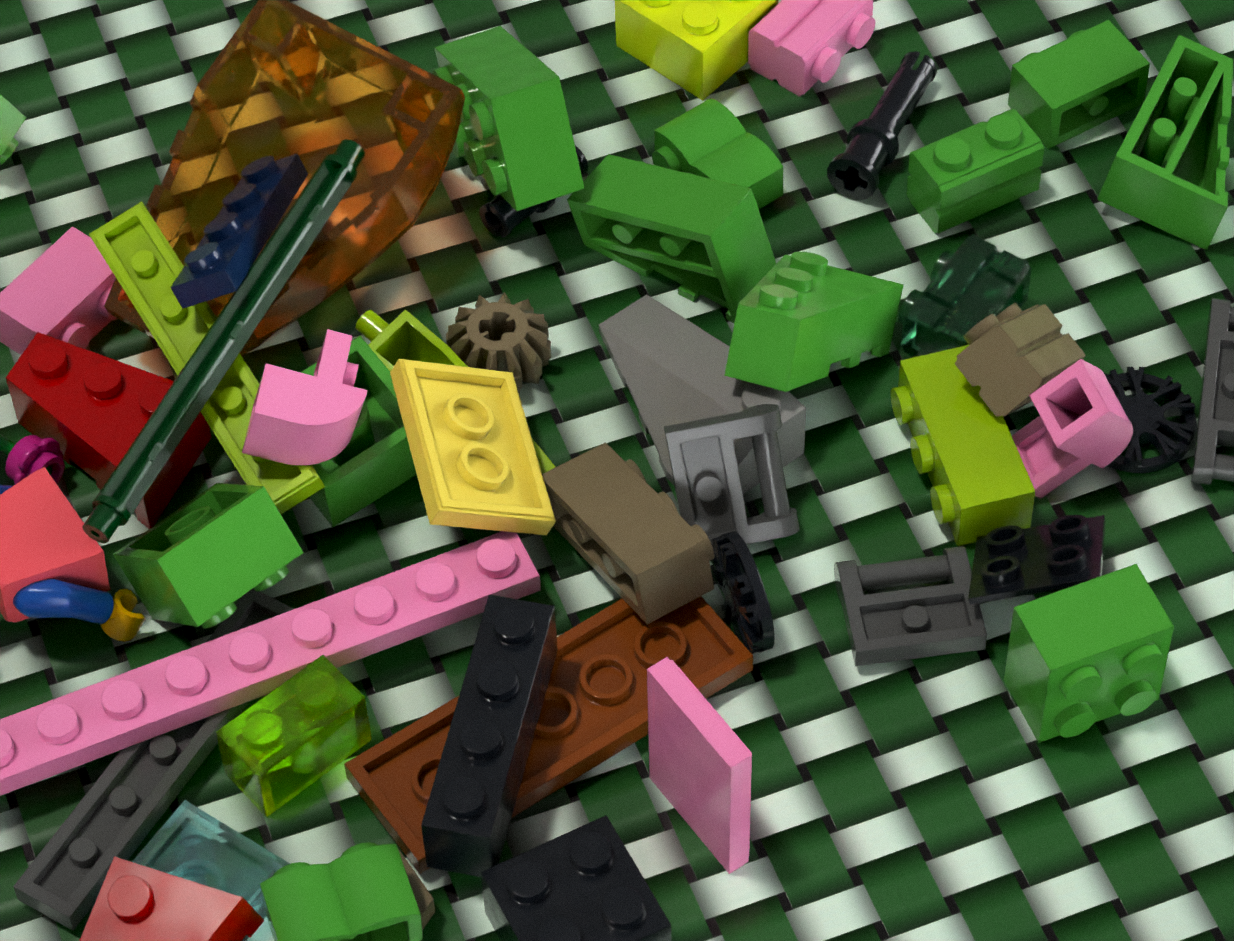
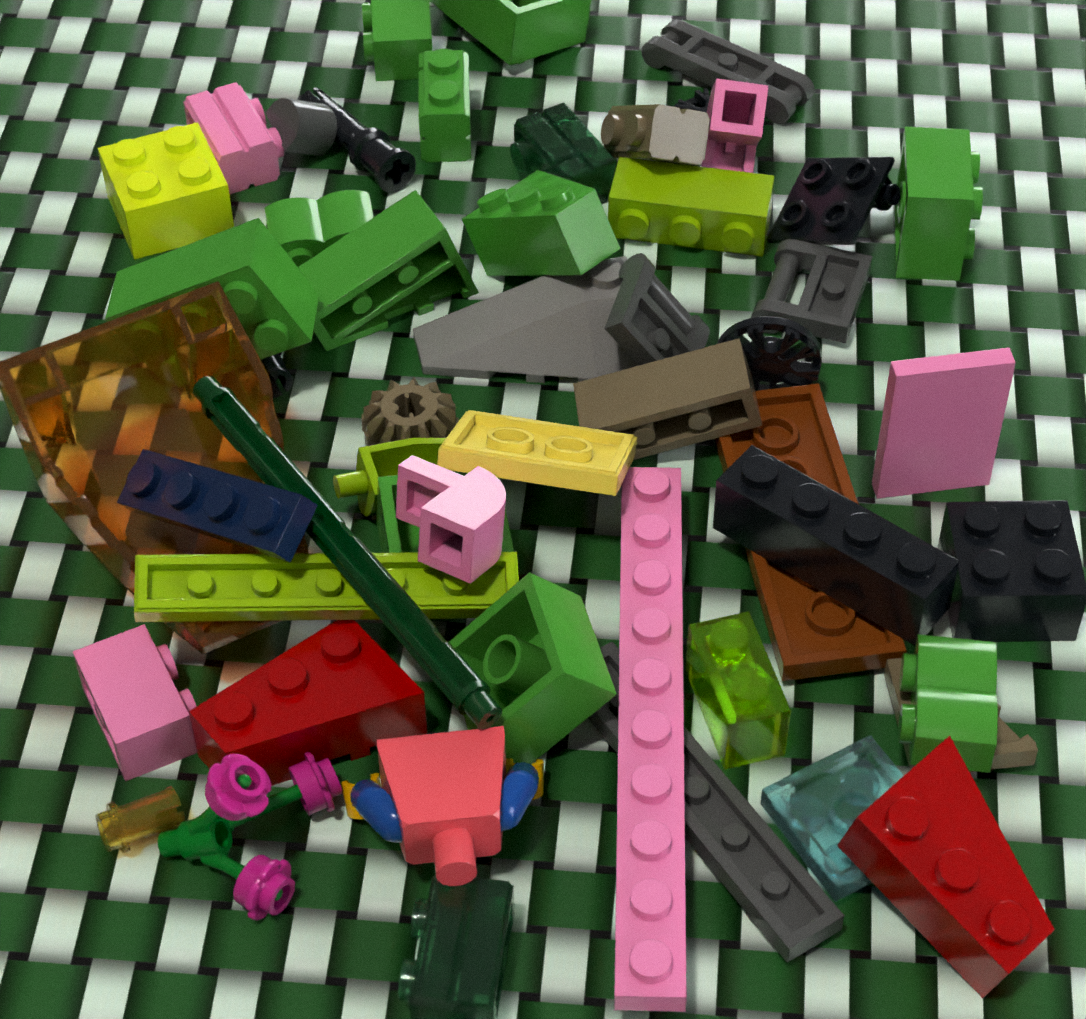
camera: 65 degrees left, 5 degrees down
none -> dark grey brick [265,98,337,156]

